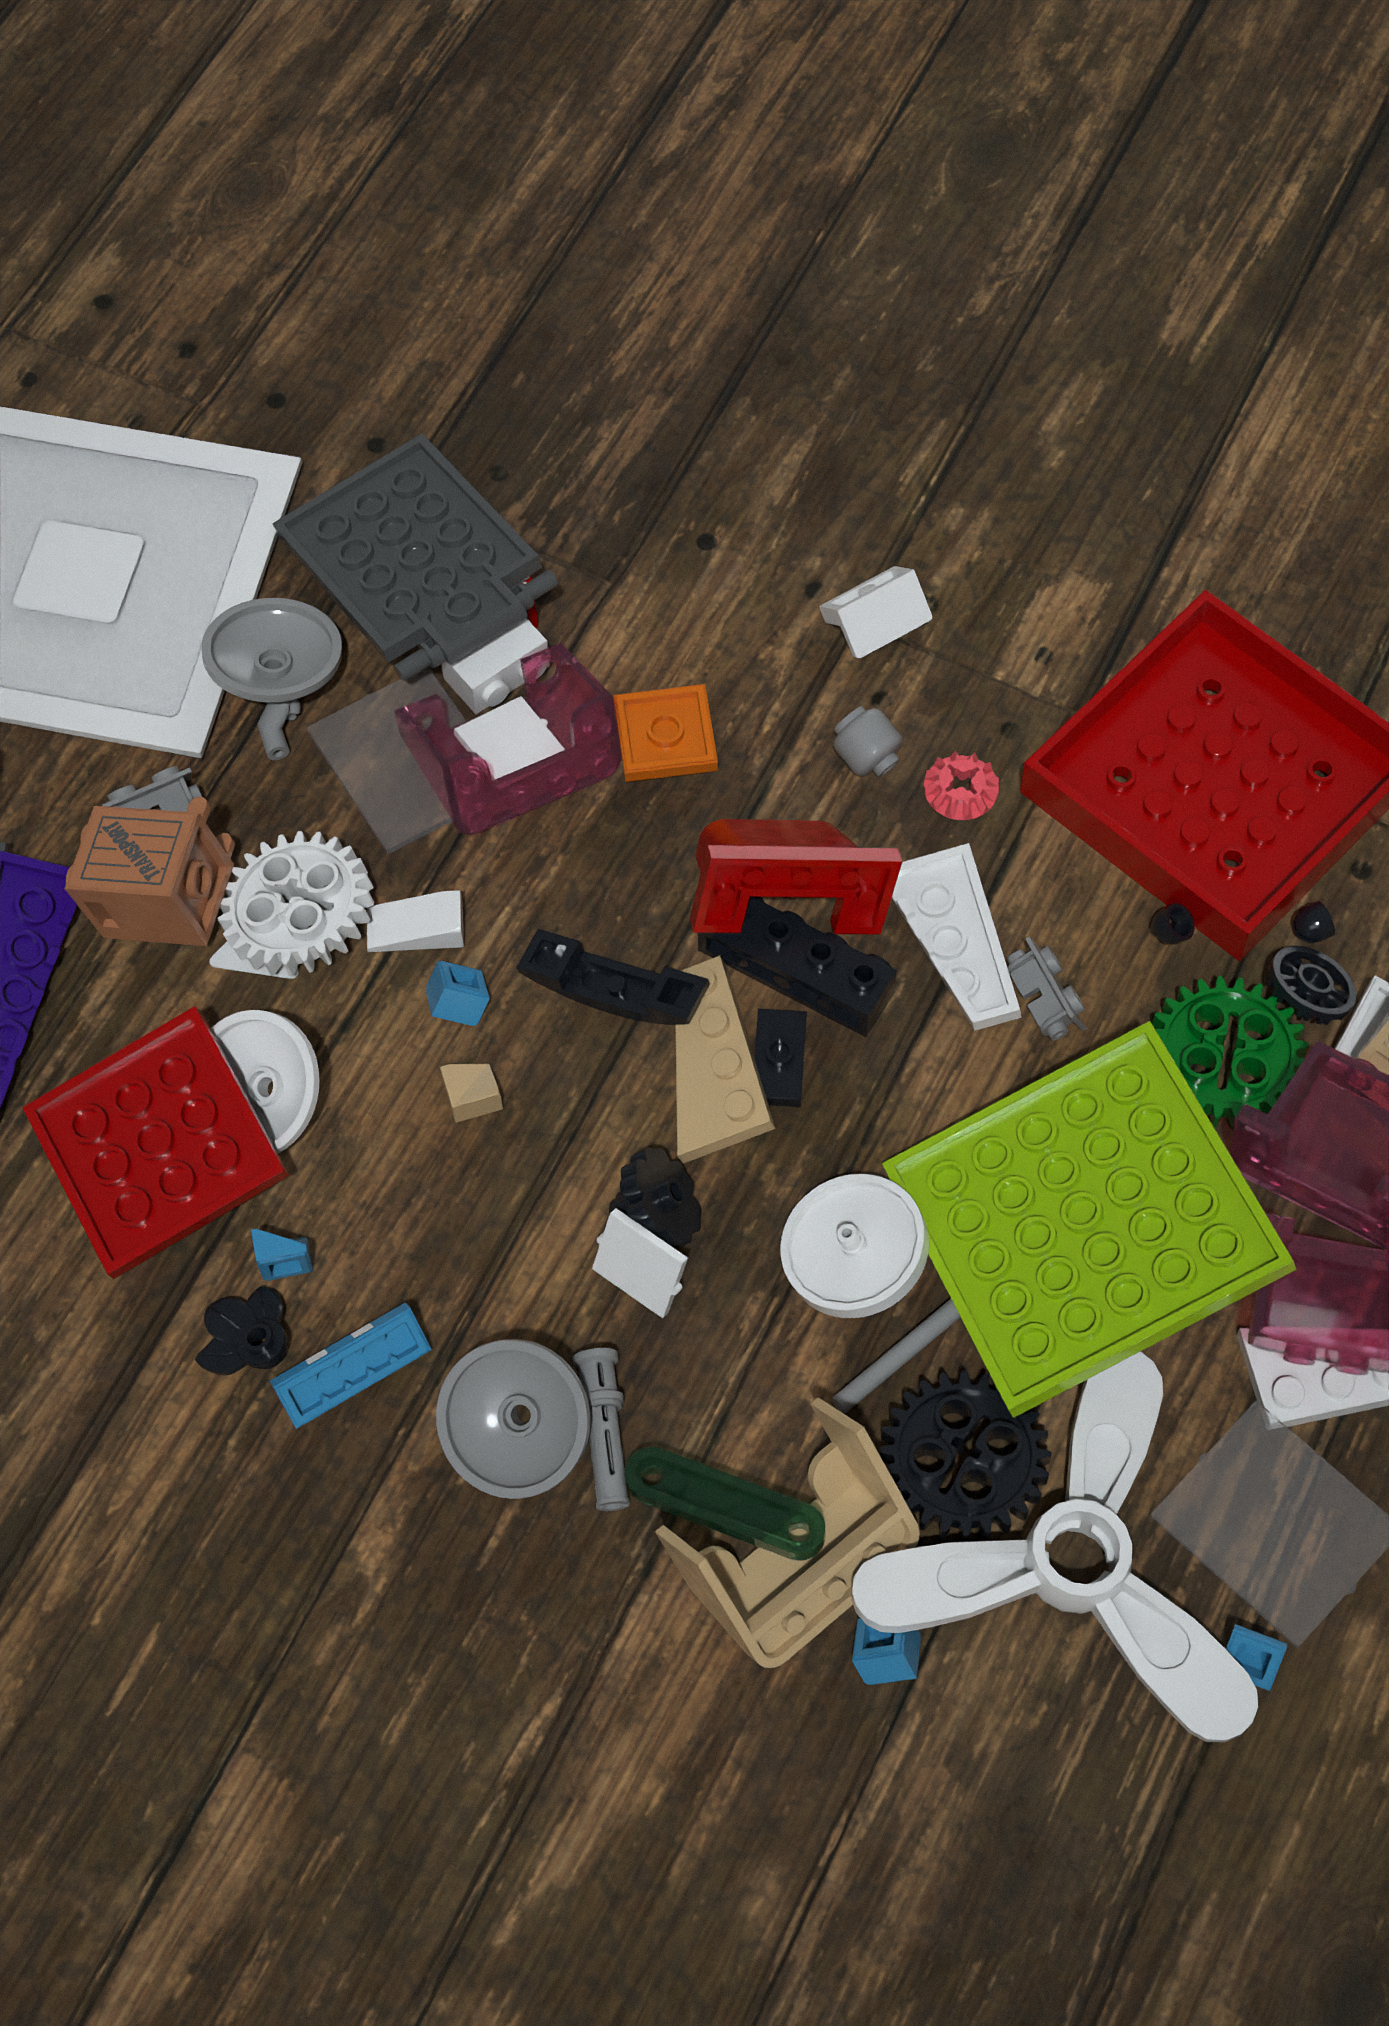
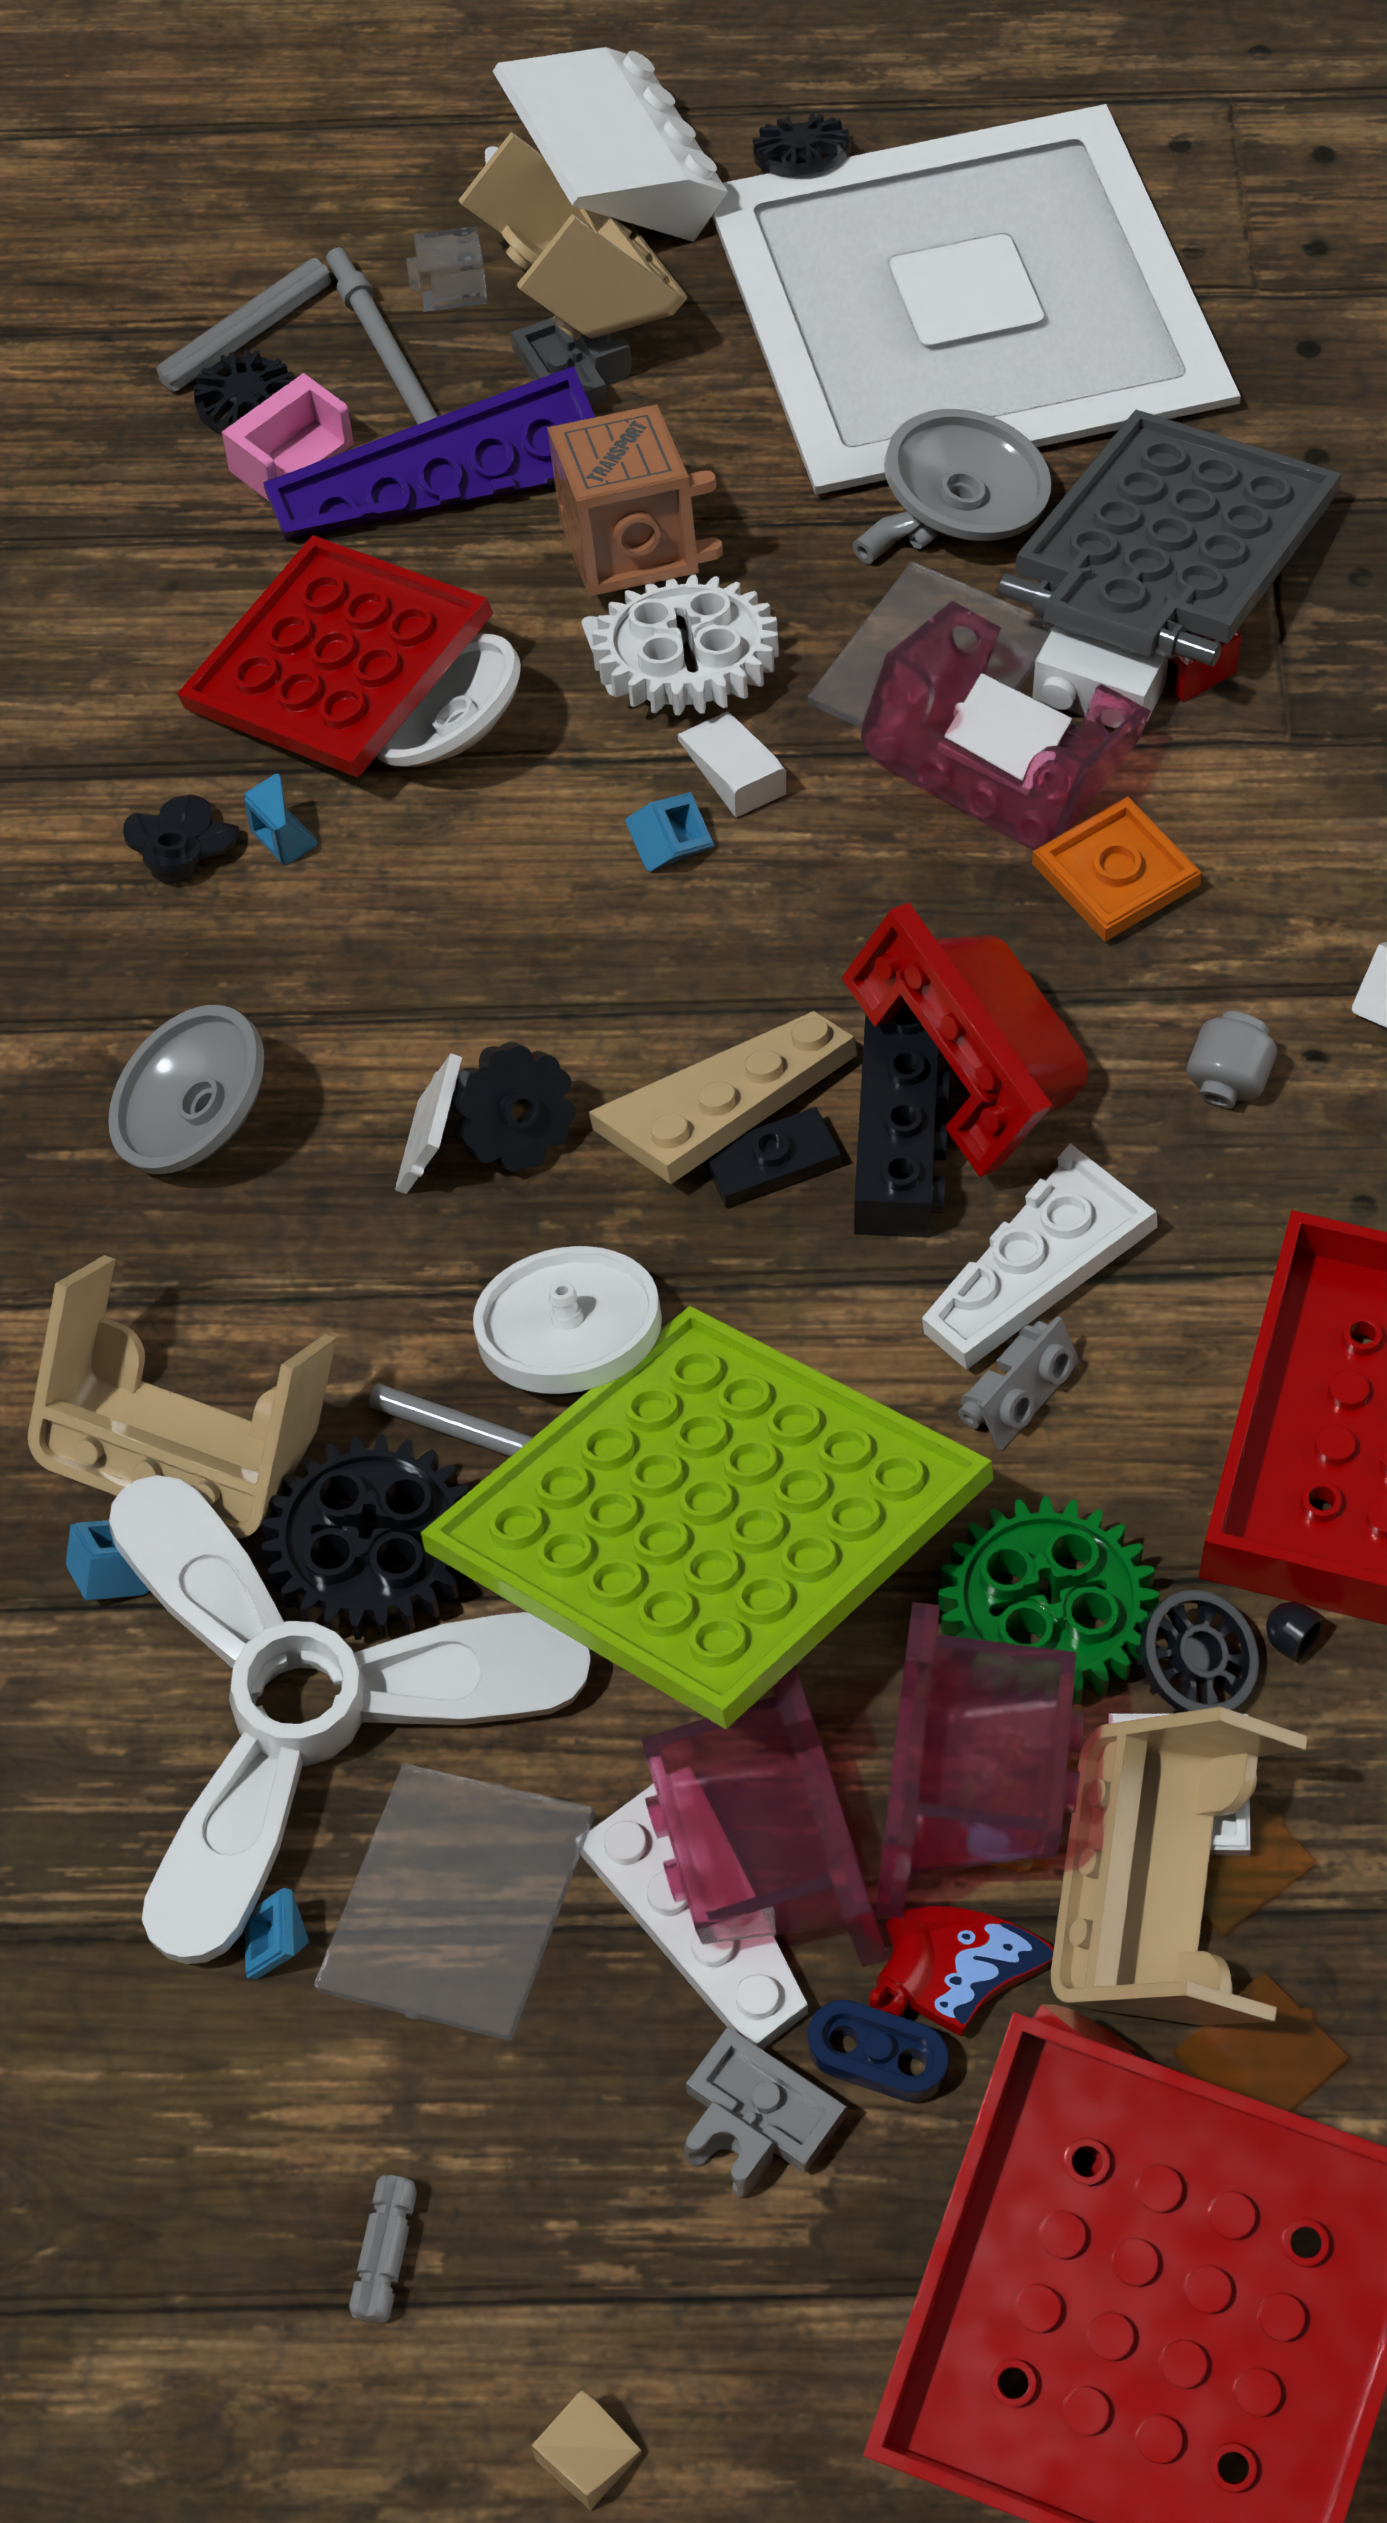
camera: 65 degrees right, 5 degrees down
light grey hinge [102,766,202,812] -> none
dark azure plate [269,1303,432,1429] -> none
tan slope [440,1064,503,1123] -> none
black slope [516,929,710,1025] -> none
light grey pin [572,1348,630,1511] -> none
clear green plate [625,1447,826,1561] -> none
coral gear [924,750,999,820] -> none
black hinge [1151,903,1195,945] -> none

